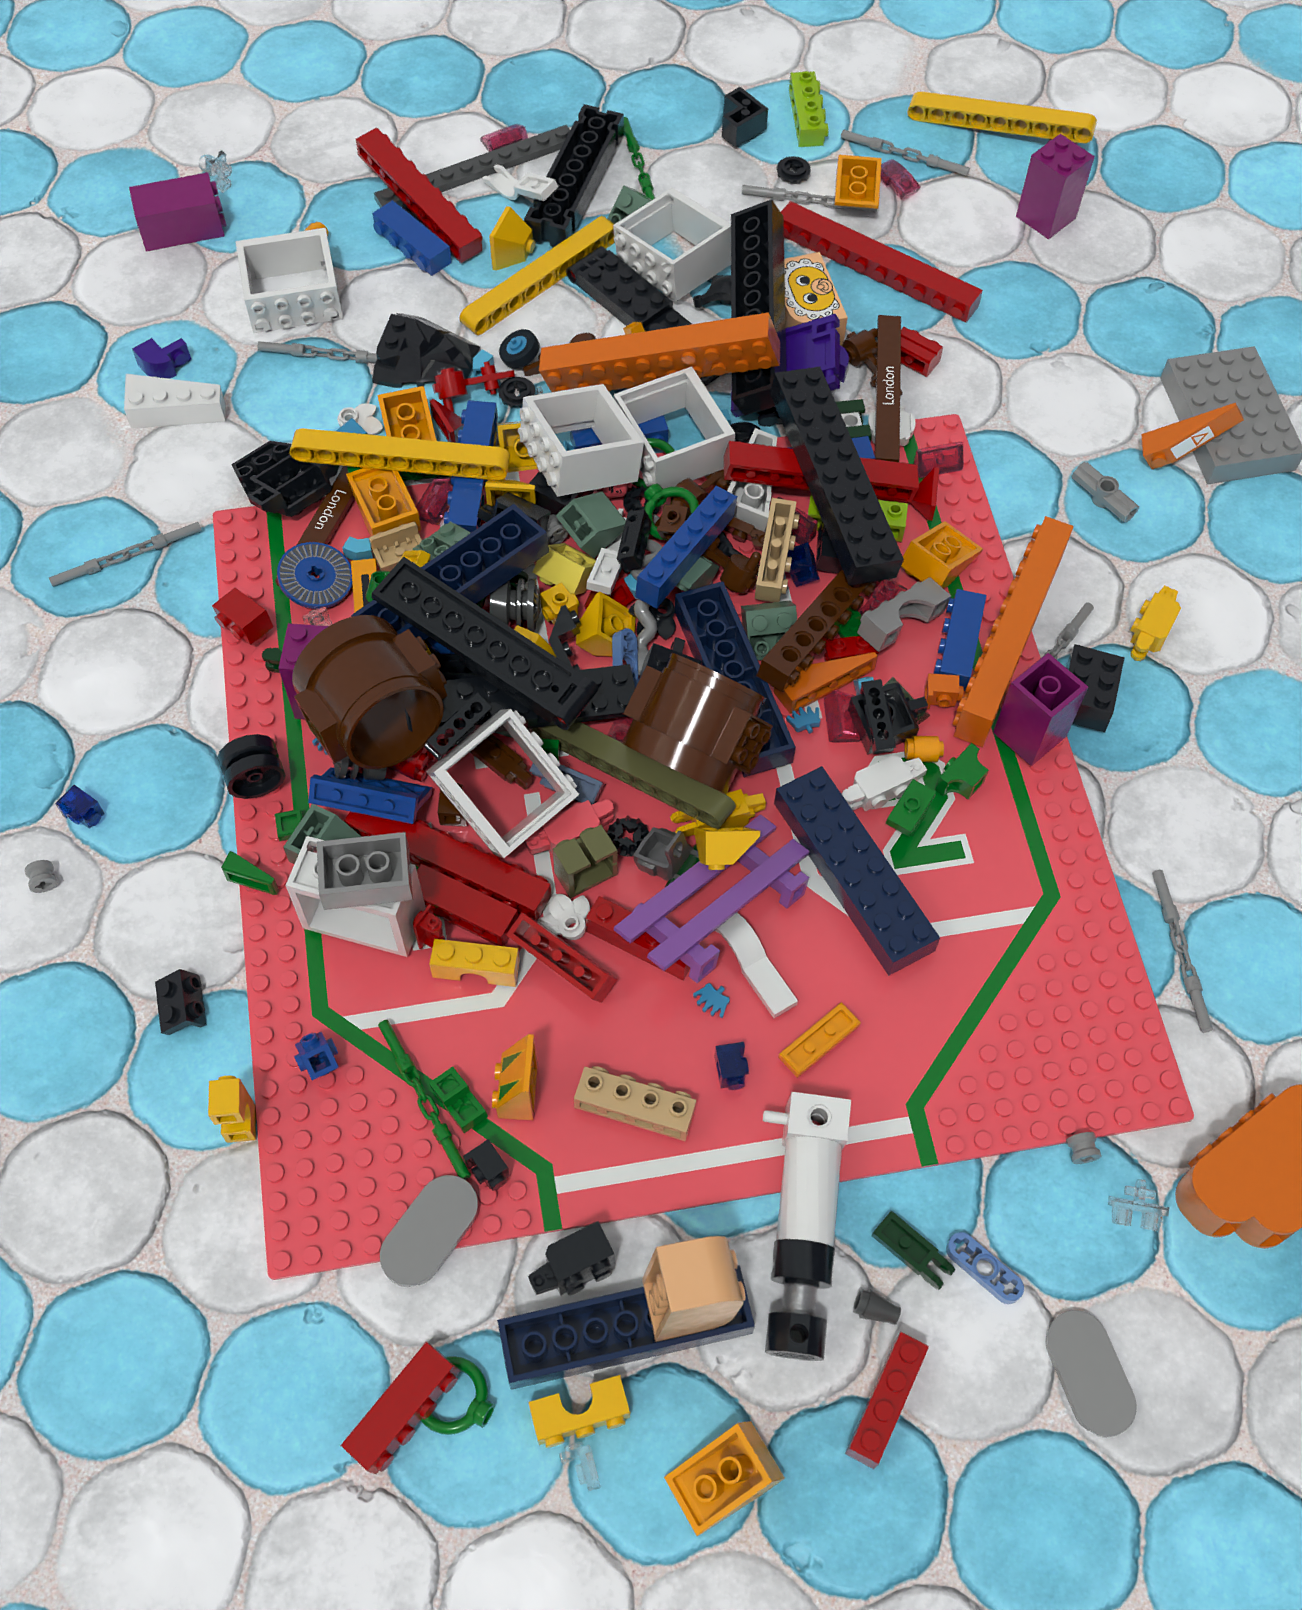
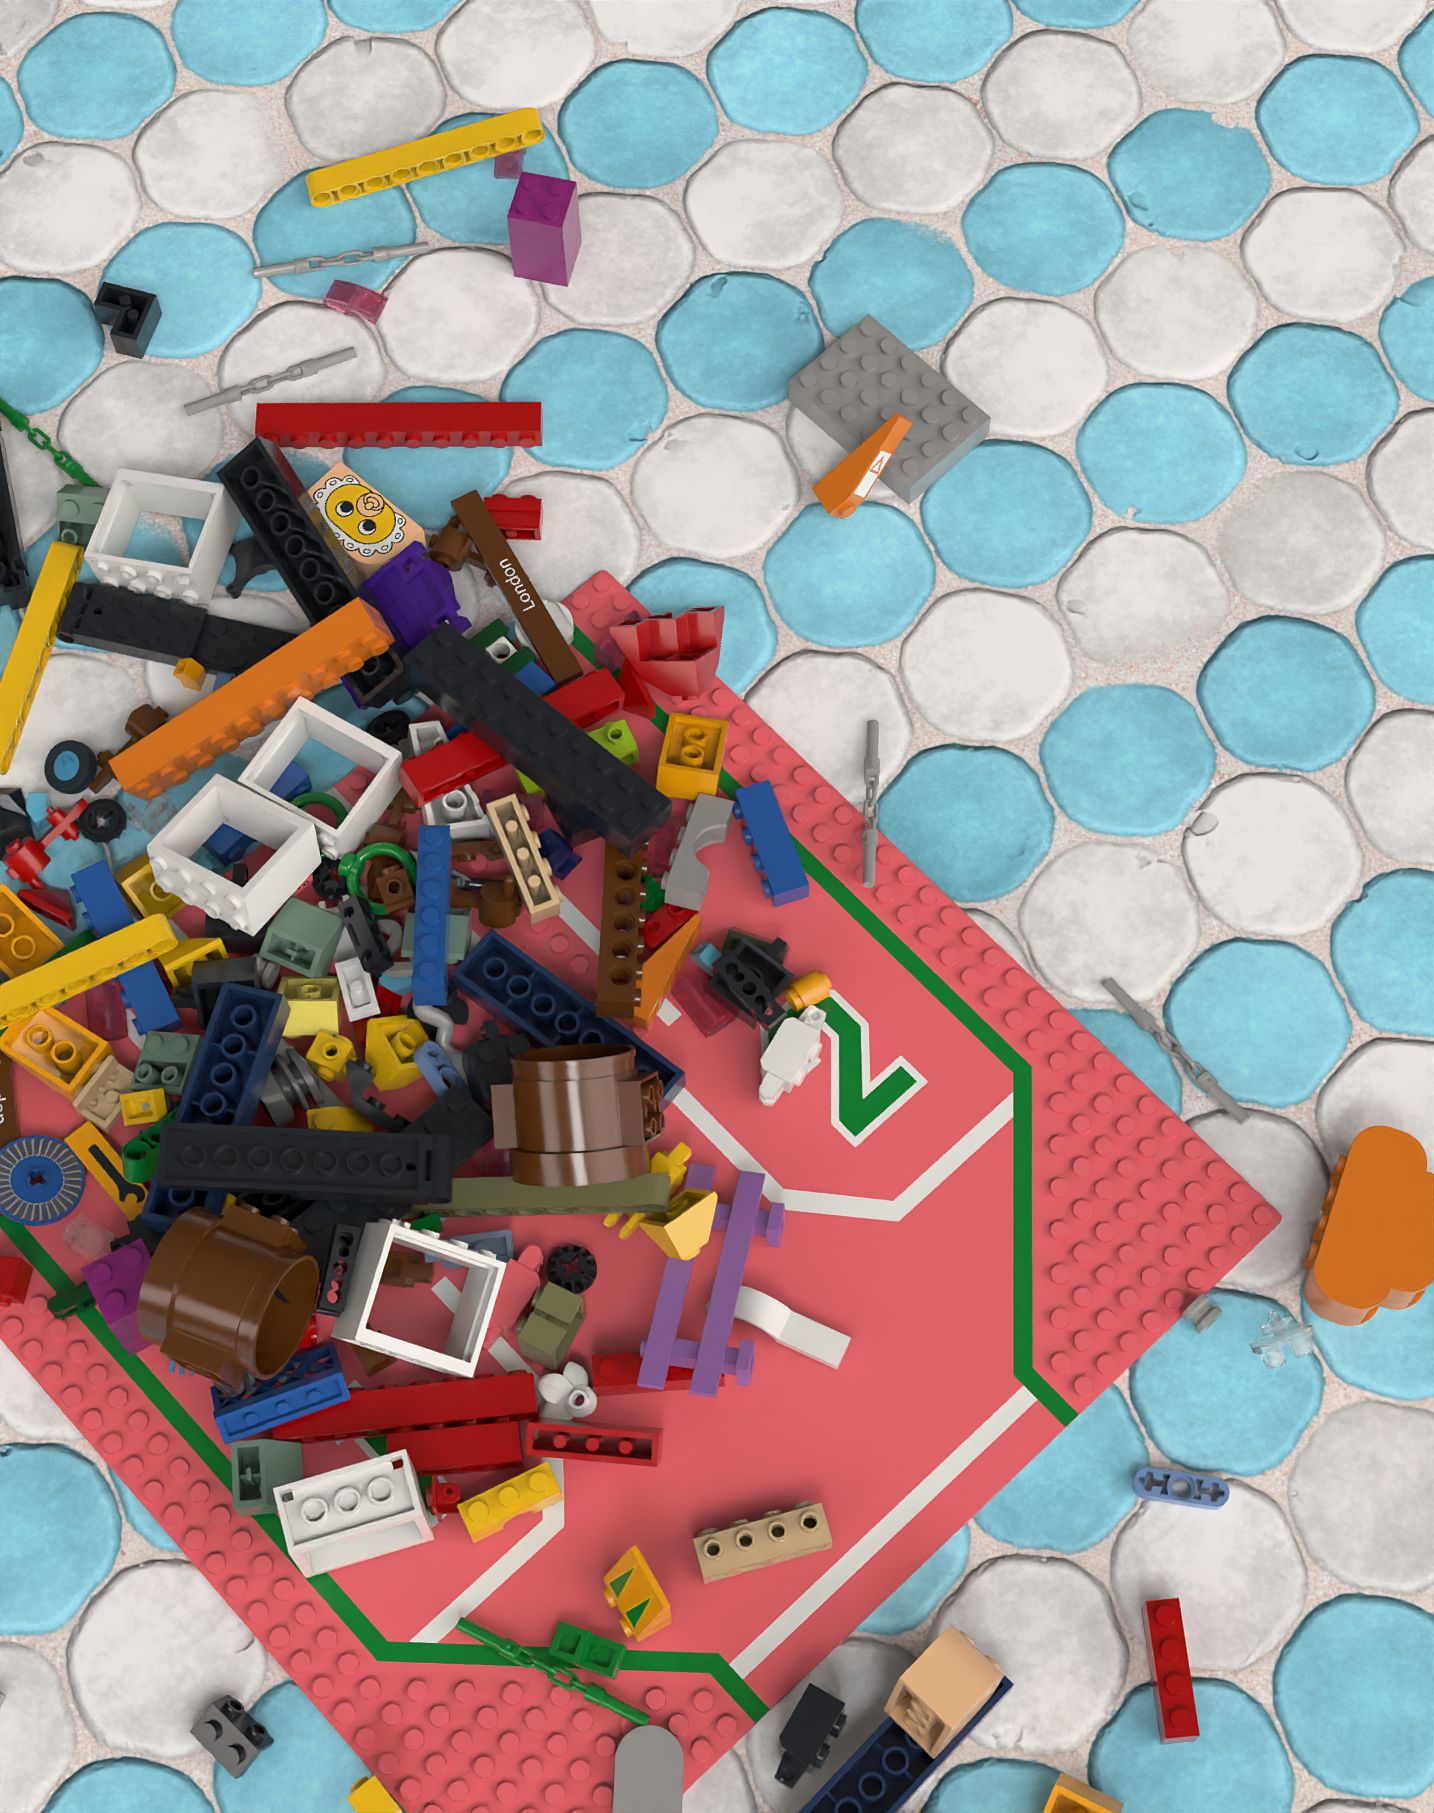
camera: 30 degrees left, 5 degrees up
black wheel [217,734,286,799] -> none
green slope [221,851,279,895] -> none
green tile [275,809,303,841] -> none
blue brick [294,1031,339,1080] -> none
light grey brick [317,832,413,910] -> none
medium azure piece [342,536,373,560] -> none
black brick [463,1139,510,1191] -> none
flat silver piece [633,827,699,887] -> none
dark azure piece [693,983,730,1018] -> none
clear blue brick [714,1042,749,1090] -> none
sand green slope [741,601,797,660] -> none
piece [763,1092,851,1361] -> none
dark blue brick [774,766,940,976] -> none
black gear [777,156,811,184] -> none
light orange tile [778,1002,861,1078] -> none
dark azure piece [786,706,820,733] -> none
lime brick [789,71,828,147] -> none
light orange slope [835,155,882,209] -> none
dark grey cone [853,1289,901,1325] -> none
dark green hinge [871,1211,955,1290] -> none
green brick [886,779,936,837] -> none
orange brick [924,673,964,709] -> none
green brick [935,743,989,800] -> none
orange brick [952,516,1074,748] -> none
magenta brick [993,653,1088,766] -> none
light grey tile [1045,1310,1136,1437] -> none
black brick [1066,644,1125,733] -> none
light grey piece [1072,461,1140,523] -> none
yellow hinge [1130,585,1181,662] -> none
none -> red brick [609,606,725,701]

